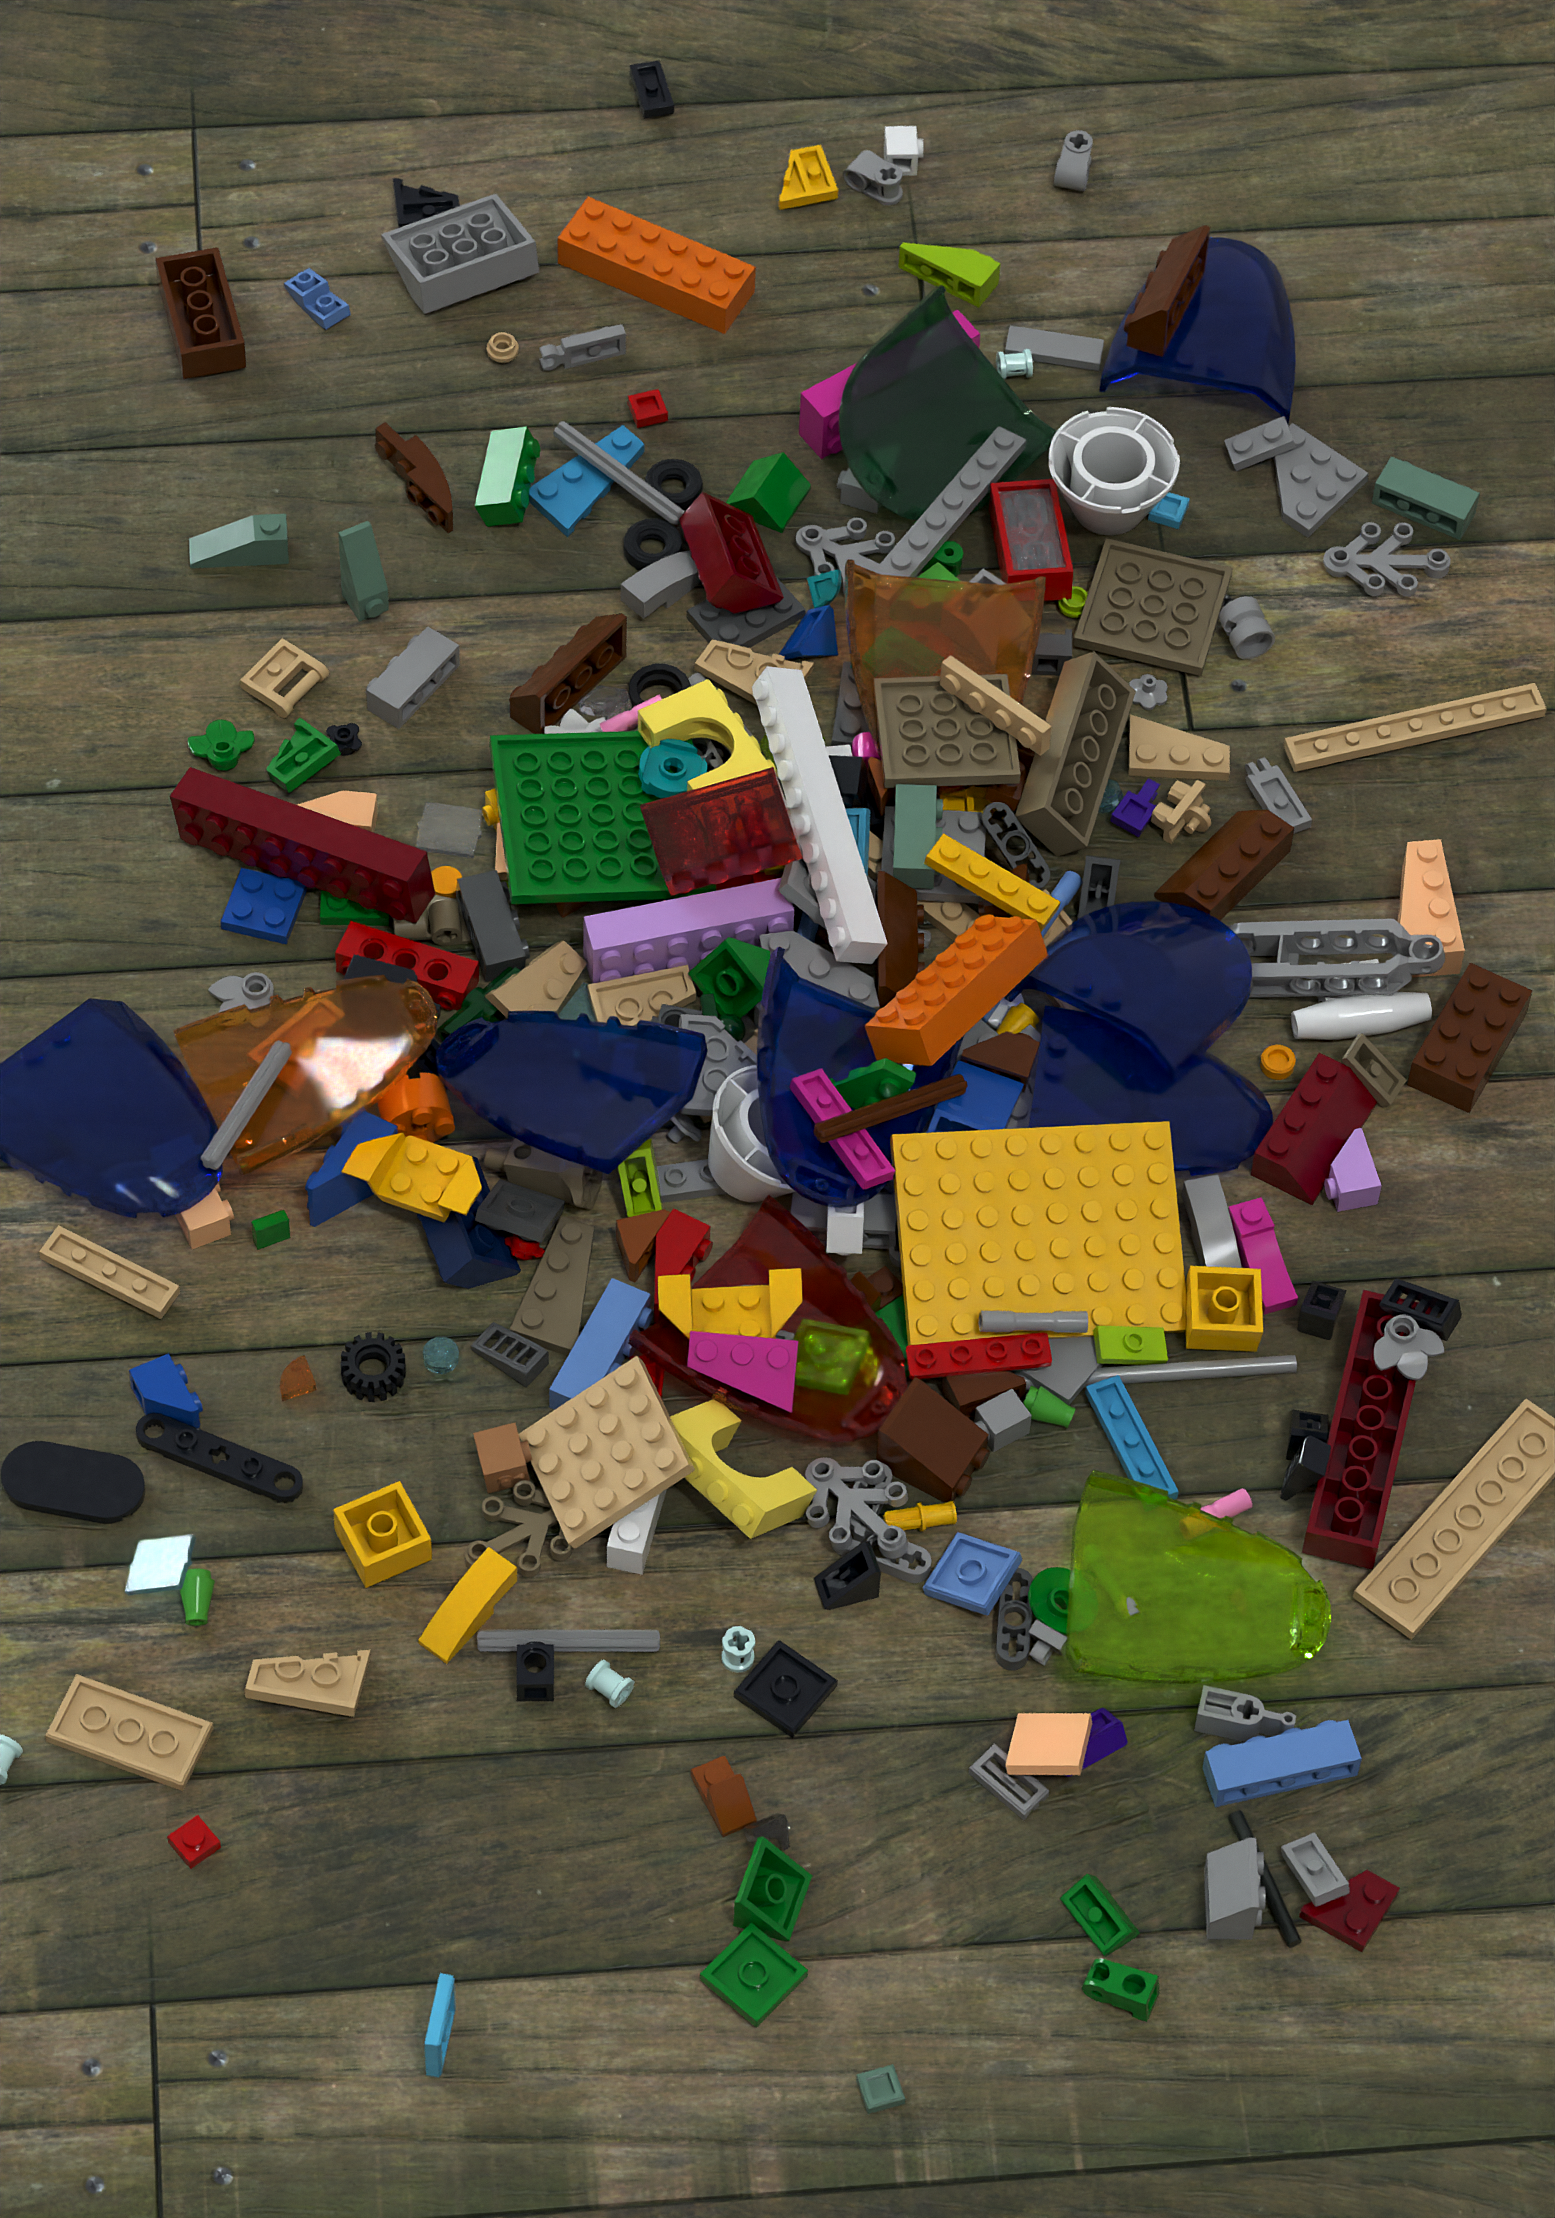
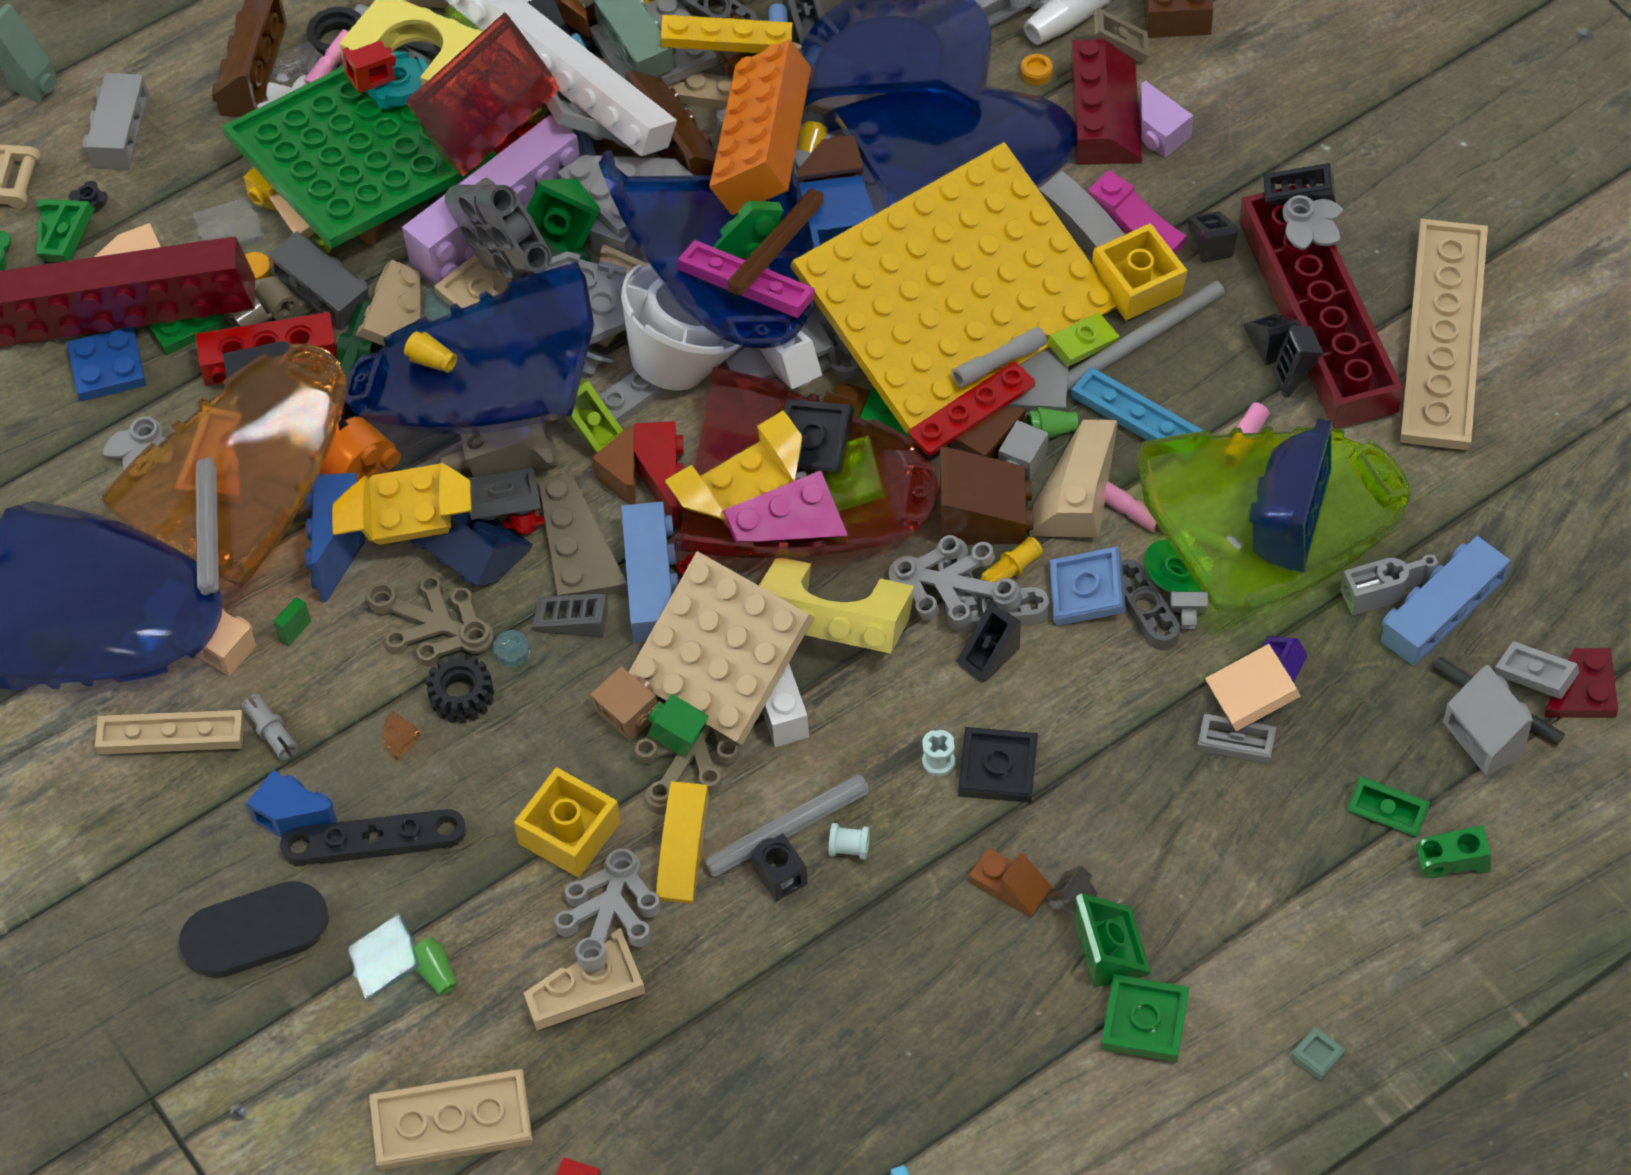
camera: 25 degrees left, 0 degrees up
none -> light grey pin [242,694,299,761]
none -> red brick [342,40,396,93]
none -> dark tan plant [367,575,494,667]
none -> yellow cone [404,331,457,373]
none -> dark grey connector [445,178,552,279]
none -> light grey plant [554,848,661,972]
none -> green brick [648,694,709,758]
none -> black tile [784,399,855,475]
none -> tan wedge [1029,420,1118,538]
none -> bright pink piece [1105,481,1163,533]
none -> clear blue windscreen [1249,419,1332,572]

